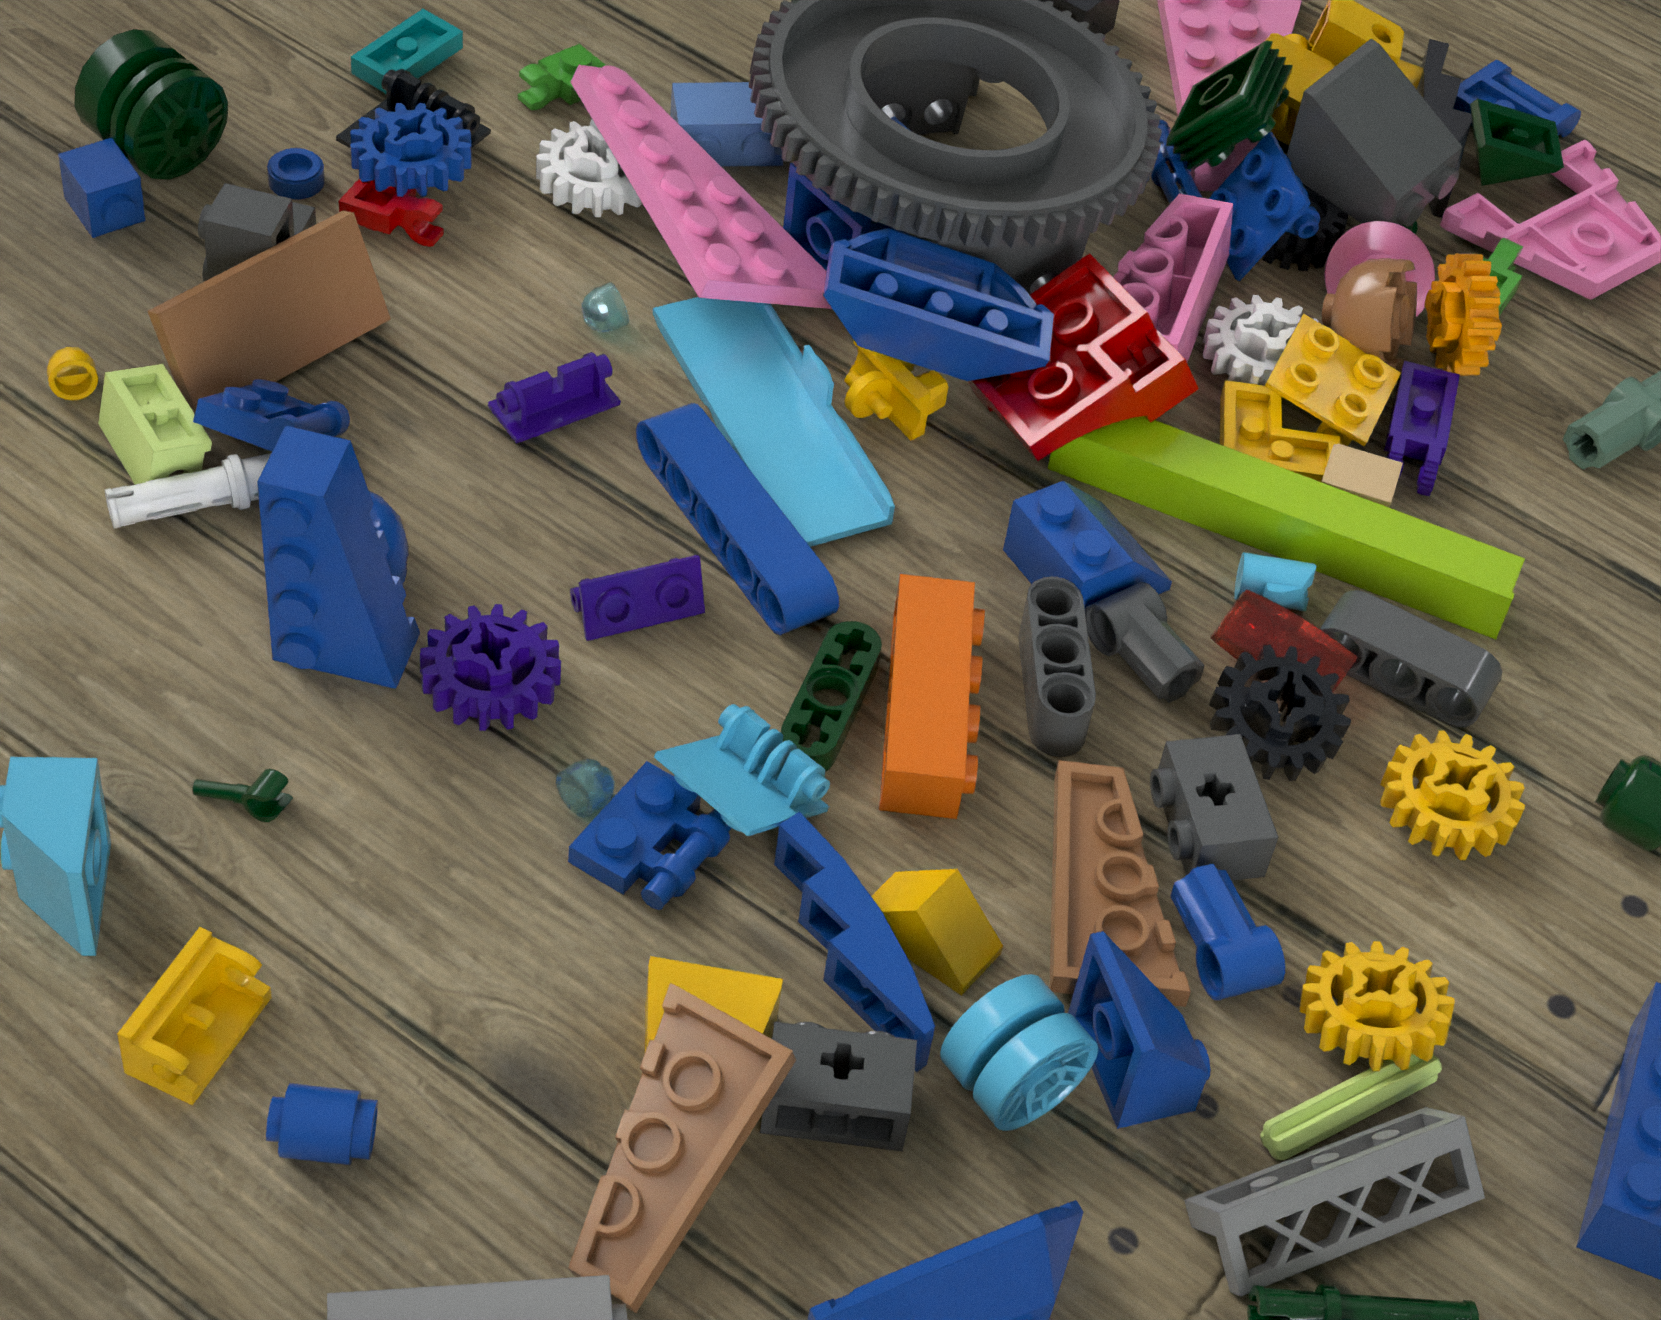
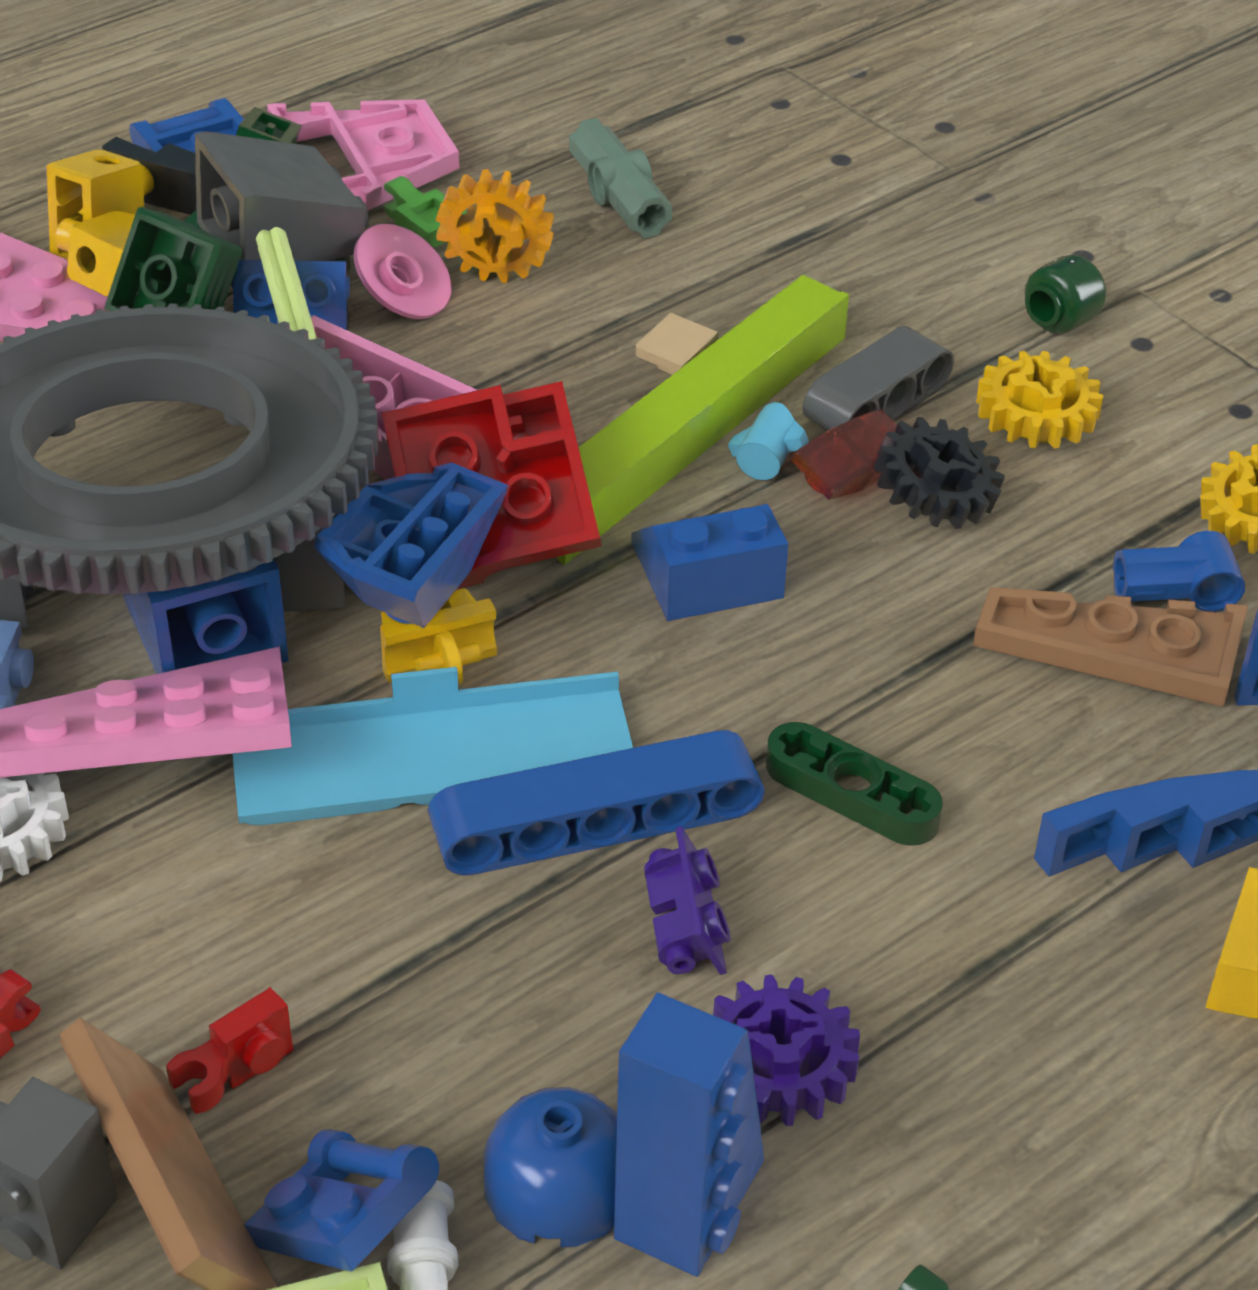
camera: 70 degrees left, 5 degrees down
dark purple hinge [488,352,621,444] -> none
clear light blue hinge [556,758,615,818] -> none
blue plate [568,761,732,910] -> none
clear light blue hinge [581,282,629,332] -> none
medium azure hinge [654,704,830,836] -> none
yellow slope [871,869,1003,996] -> none
orange brick [879,574,985,819] -> none
dark grey beam [1018,576,1096,757] -> none
dark grey piece [1085,582,1205,703] -> none
dark grey brick [1150,734,1279,881] -> none
white gear [1203,295,1319,386] -> none
yellow plate [1220,380,1340,482] -> none
yellow hinge [1265,314,1401,446] -> none
medium nougat cylinder [1322,258,1417,372] -> none
dark purple hinge [1384,361,1460,497] -> none
none -> red plate [166,987,293,1114]
none -> yellowish green axle [256,227,317,340]

